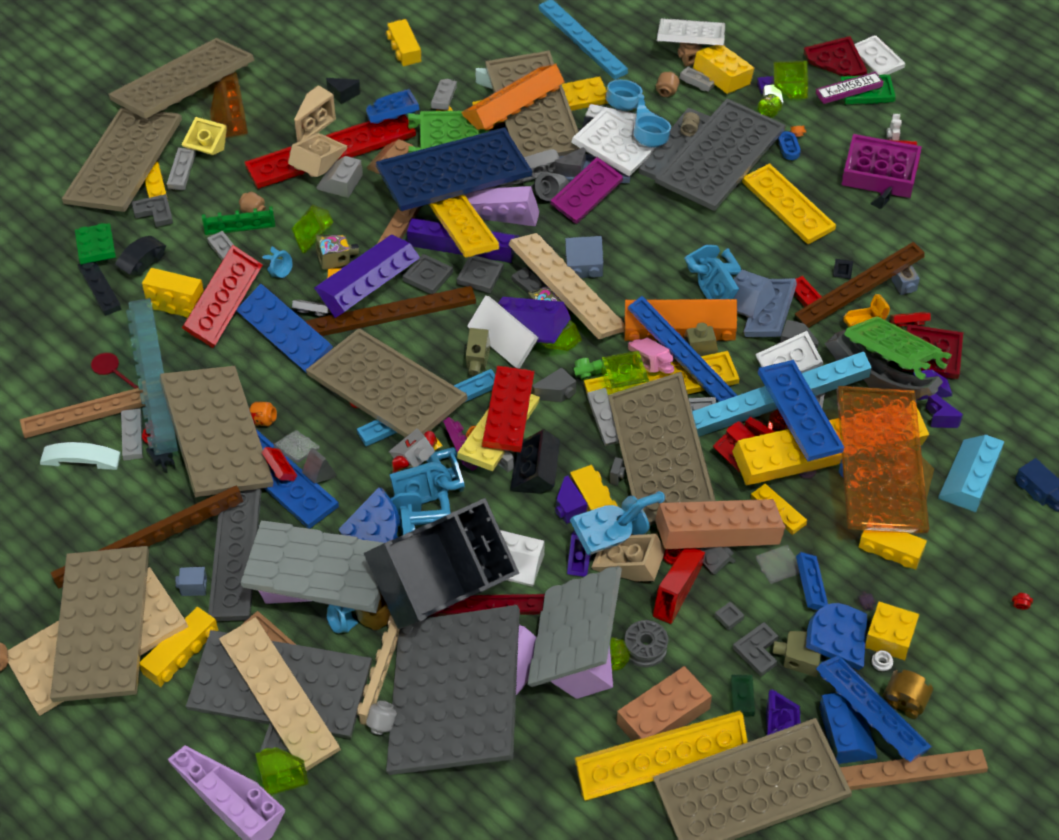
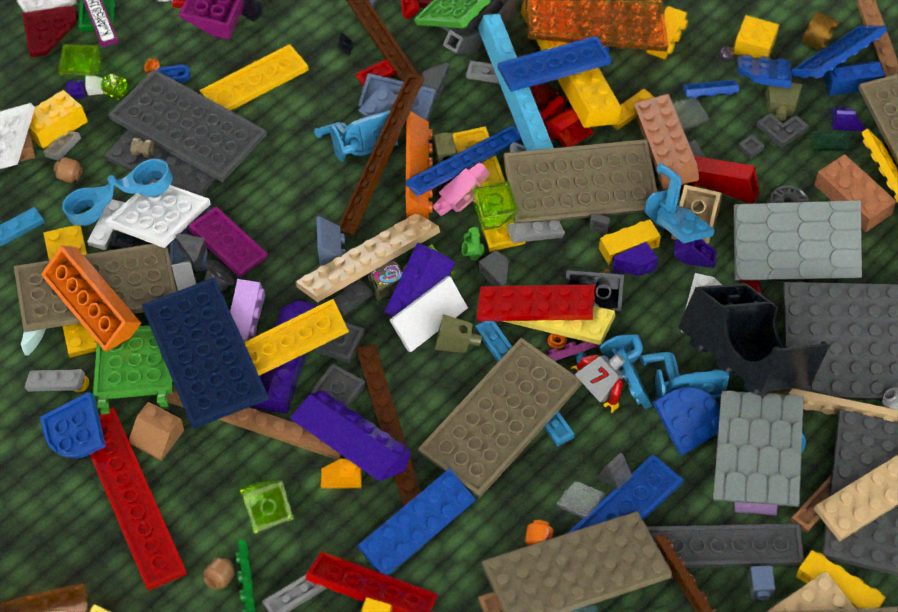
camera: 90 degrees left, 5 degrees up
red plate [261,447,298,481] -> none
dark azure piece [262,246,293,278] -> none
tan slope [288,133,347,177] -> none
light grey plate [292,299,331,316] -> none
tan slope [294,85,336,142] -> none
olive torso [316,235,359,270] -> none
light grey slope [317,156,363,198] -> none
black slope [326,78,361,105] -> none
white tile [756,331,823,373] -> none
light orange animal [843,294,890,327] -> none
white plate [872,651,893,671] -> none
none -> reddish brown plate [339,74,425,236]

